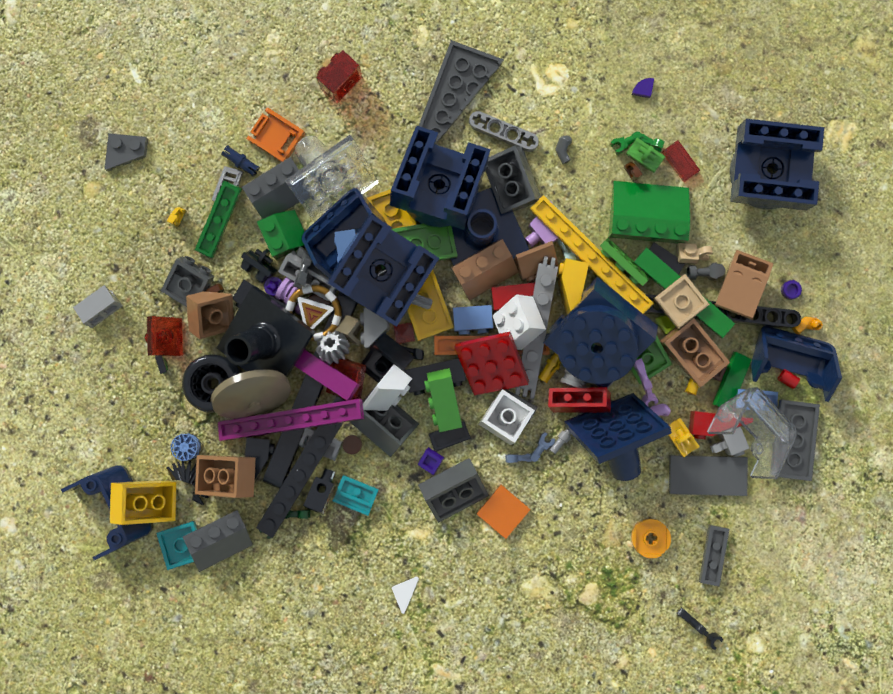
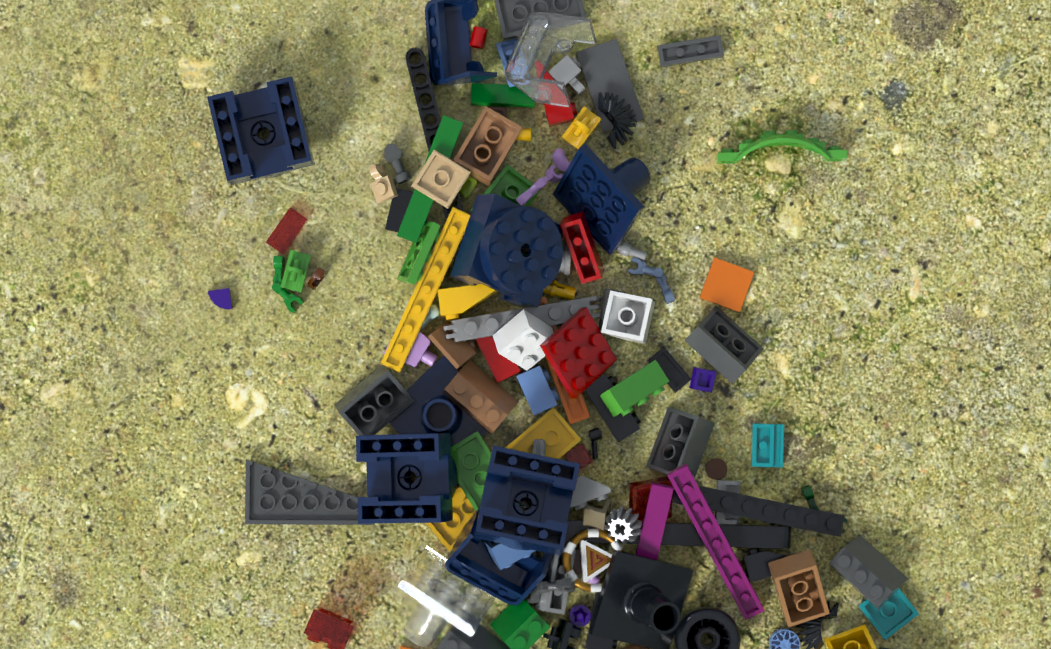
camera: 110 degrees left, 0 degrees up
dark tan dish [211,369,291,419] -> none
lavender wheel [275,277,303,305] -> none
black torso [303,468,335,515] -> none
black slope [359,333,415,383] -> none
white slope [363,365,412,411] -> none
white sticker [392,577,419,614] -> none
light grey beam [469,111,539,152] -> none
dark grey arm [555,135,572,165] -> none
green slope [608,181,690,244] -> none
light orange plate [631,518,671,558] -> none
black piece [677,607,723,650] -> none
medium nougat slope [715,250,774,319] -> none
dark purple tile [781,280,802,300] -> none
light orange arm [792,317,823,335] -> none
none -> black hair [598,92,636,149]
none -> bright green piece [716,130,847,164]

